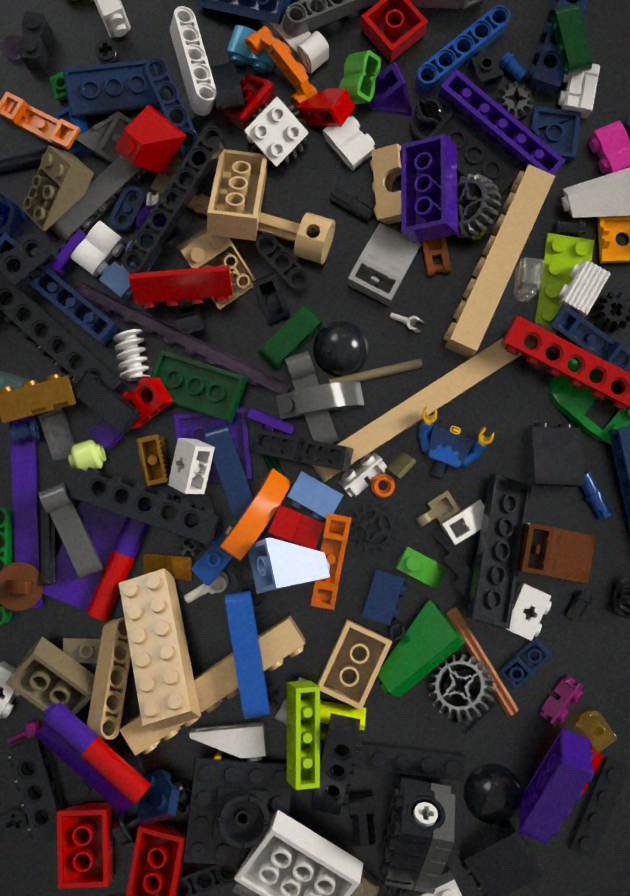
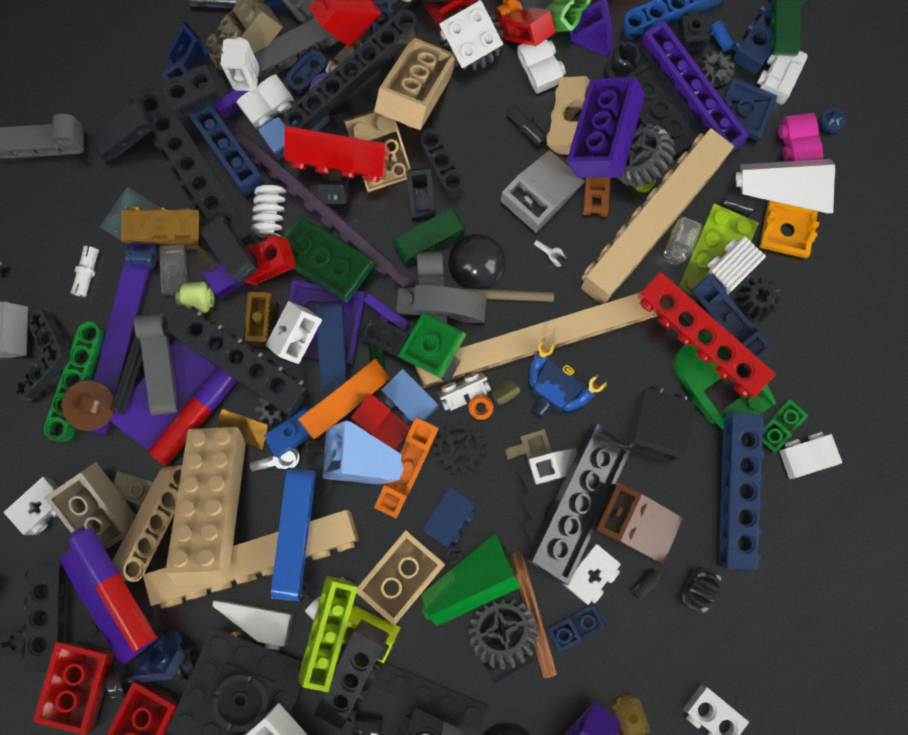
camera: 15 degrees right, 5 degrees down
magenta hand [7,721,40,744] -> none
tan piece [188,193,335,264] -> none
bright green slope [395,546,448,590] -> none
magenta hinge [540,675,584,726] -> none
blue pin [581,471,613,520] -> none
none -> white brick [220,37,259,91]
none -> green tile [398,313,466,379]

